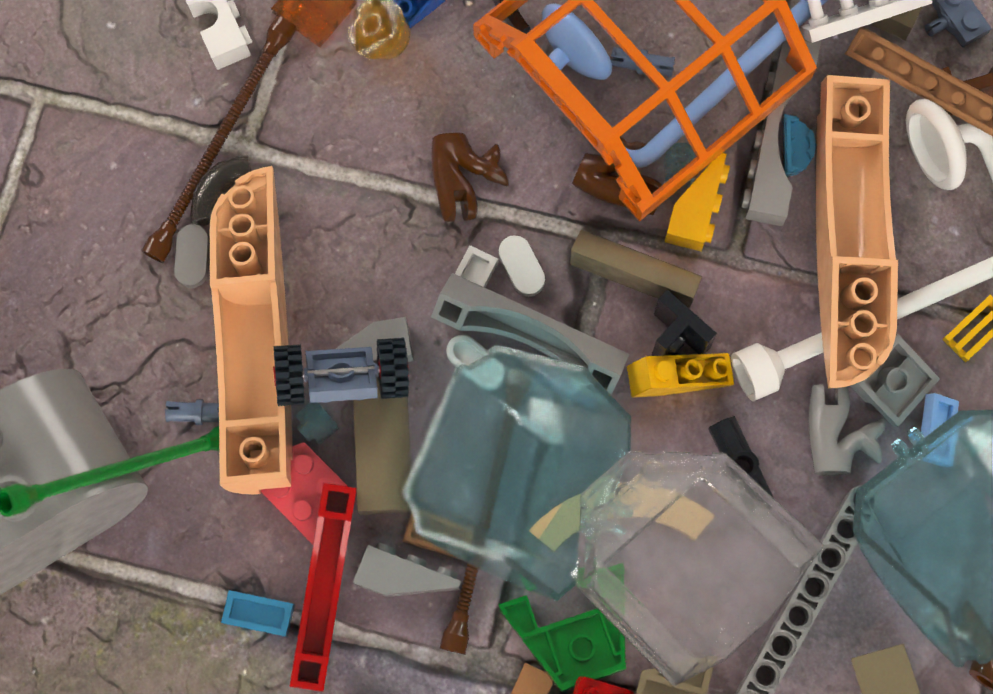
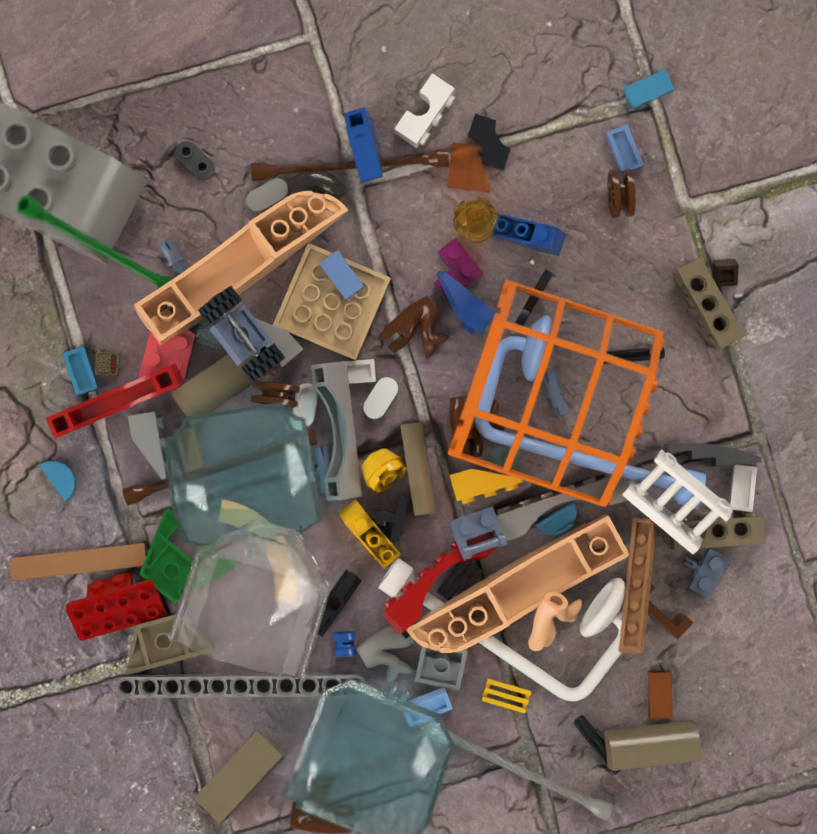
camera: 55 degrees right, 10 degrees up
none -> tile [95,352,120,376]
none -> dark grey plate [175,141,215,180]
none -> reddish brown wheel [251,381,300,408]
none -> tan plate [273,243,391,361]
none -> medium blue tile [319,250,364,301]
none -> blue wheel [333,631,357,657]
none -> blue slope [344,107,383,183]
none -> yellow cone [361,448,407,493]
none -> red arch [381,532,498,634]
none -> magenta plate [434,238,483,301]
none -> blue slope [436,271,496,335]
none -> black tile [437,560,483,601]
none -> sand blue plate [449,506,507,560]
none -> light nougat piece [528,592,582,651]

